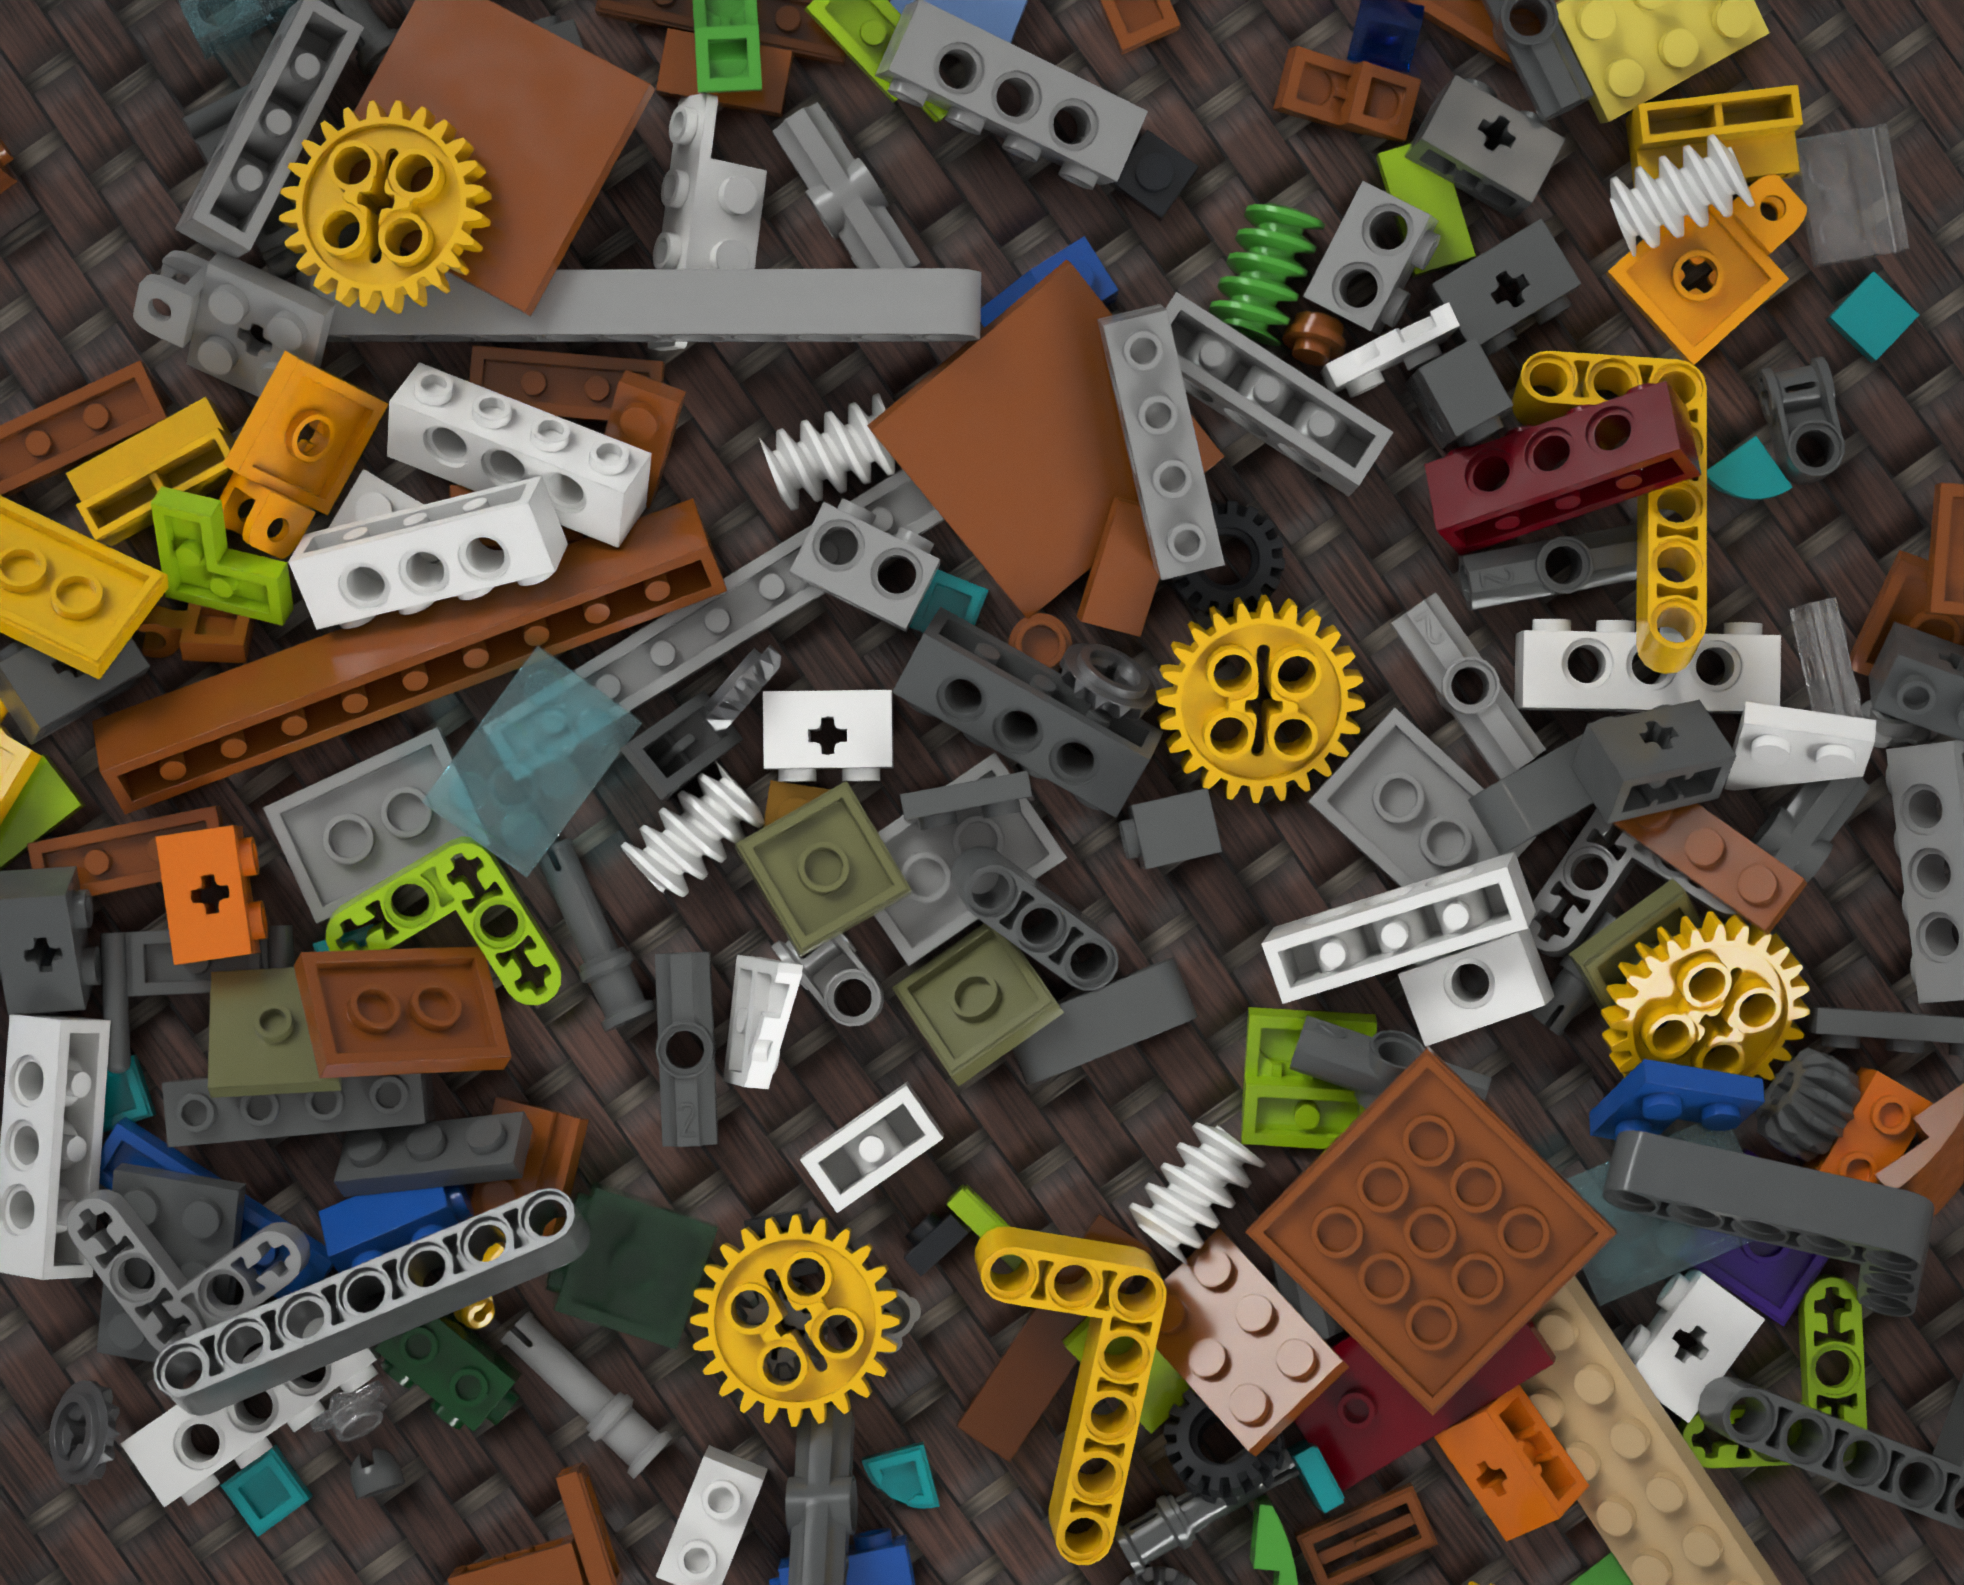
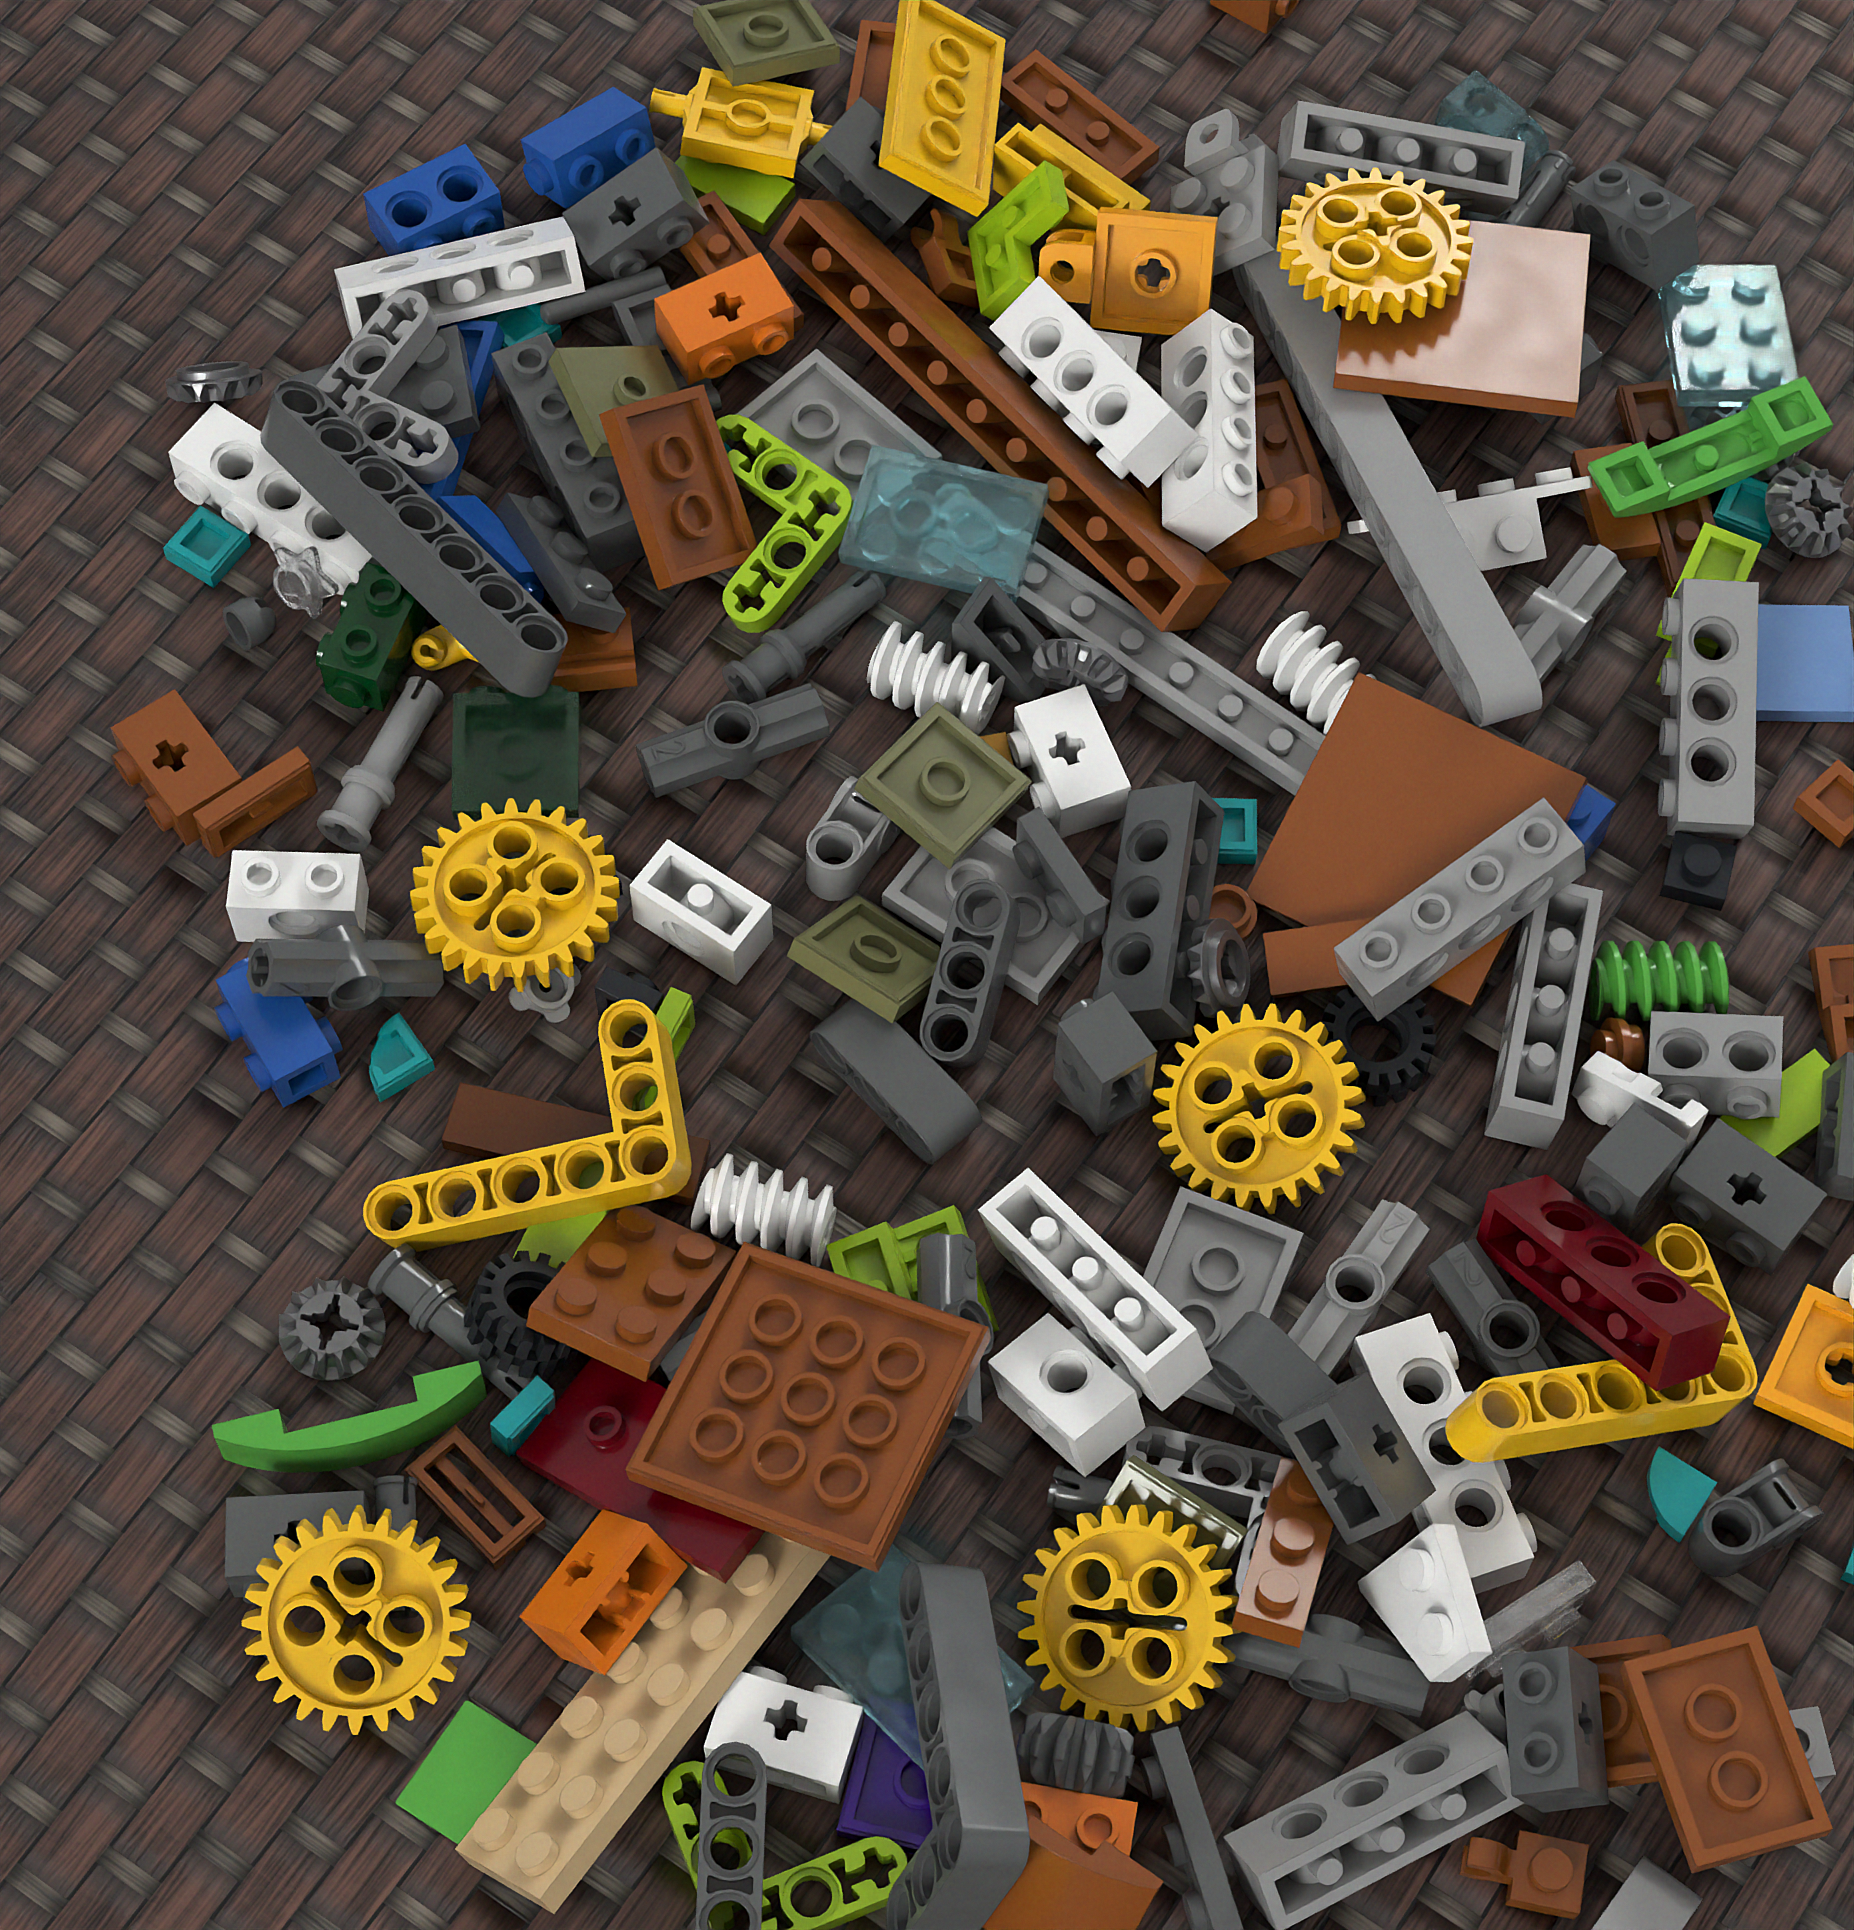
camera: 75 degrees right, 25 degrees down
white wing [723,955,803,1089] -> none
light grey brick [789,499,940,633] -> none
blue plate [1589,1059,1765,1141] -> none

